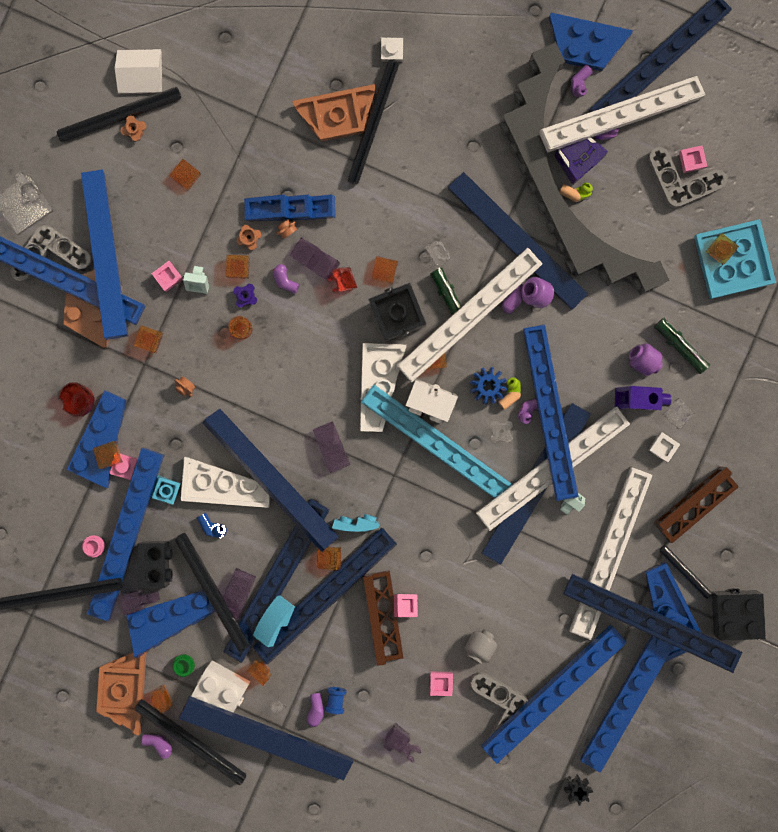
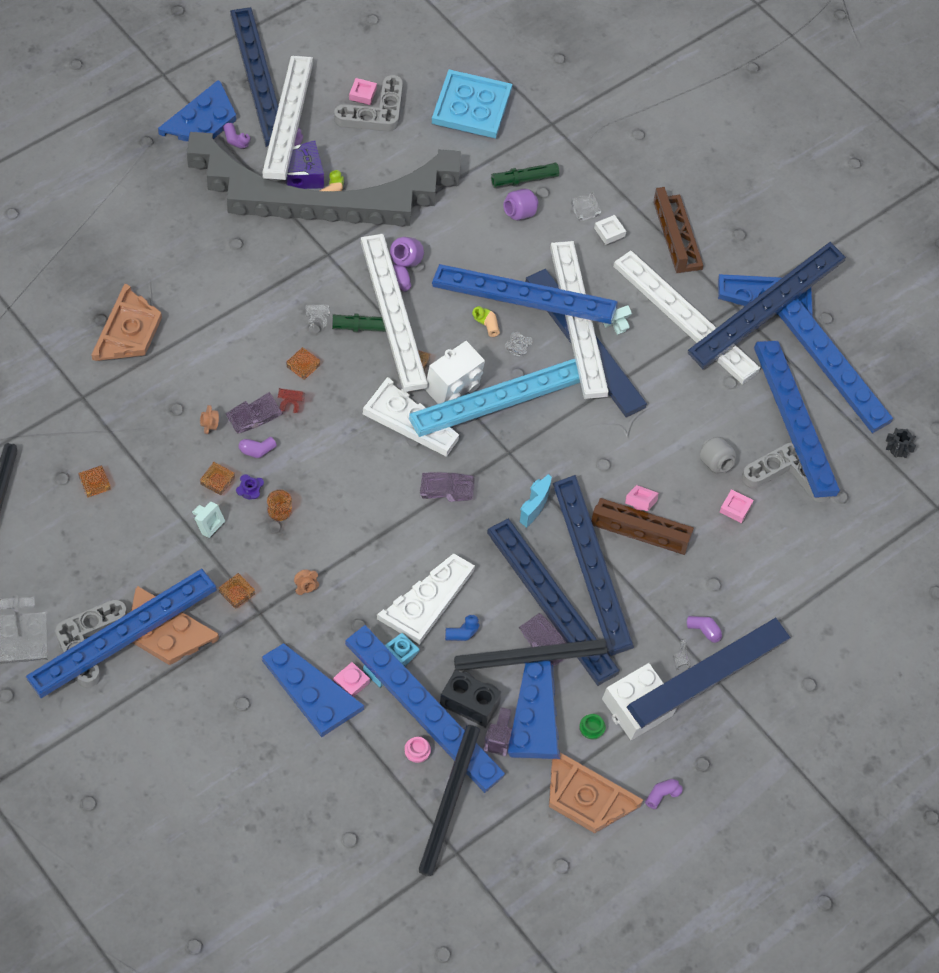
camera: 75 degrees left, 30 degrees down
clear red hair [59,382,95,417] -> none
blue tile [81,169,128,340] -> none
clear orange plate [93,441,123,469] -> none
nougat plate [121,116,147,141] -> none
black axle [134,699,246,785] -> none
bright pink plate [151,261,183,292] -> none
clear orange plate [151,684,173,713] -> none
dark blue tile [203,409,339,552] -> none
nougat plate [236,225,262,250] -> none
blue slope [244,194,336,221] -> none
clear orange plate [247,660,272,686] -> none
medium azure slope [253,596,295,647] -> none
clear orange plate [317,546,341,570] -> none
blue bush [324,687,347,714] -> none
black axle [347,59,399,185] -> none
black brick [369,283,426,343] -> none
white plate [381,38,403,62] -> none
clear purple piece [382,723,421,762] -> none
dark blue tile [448,172,588,310] -> none
blue gear [470,367,507,404] -> none
medium lavender arm [518,398,538,424] -> none
dark purple torso [614,386,671,411] -> none
black bar [660,545,713,599] -> none
clear orange plate [705,233,739,265] -> none
black brick [712,588,766,640] -> none

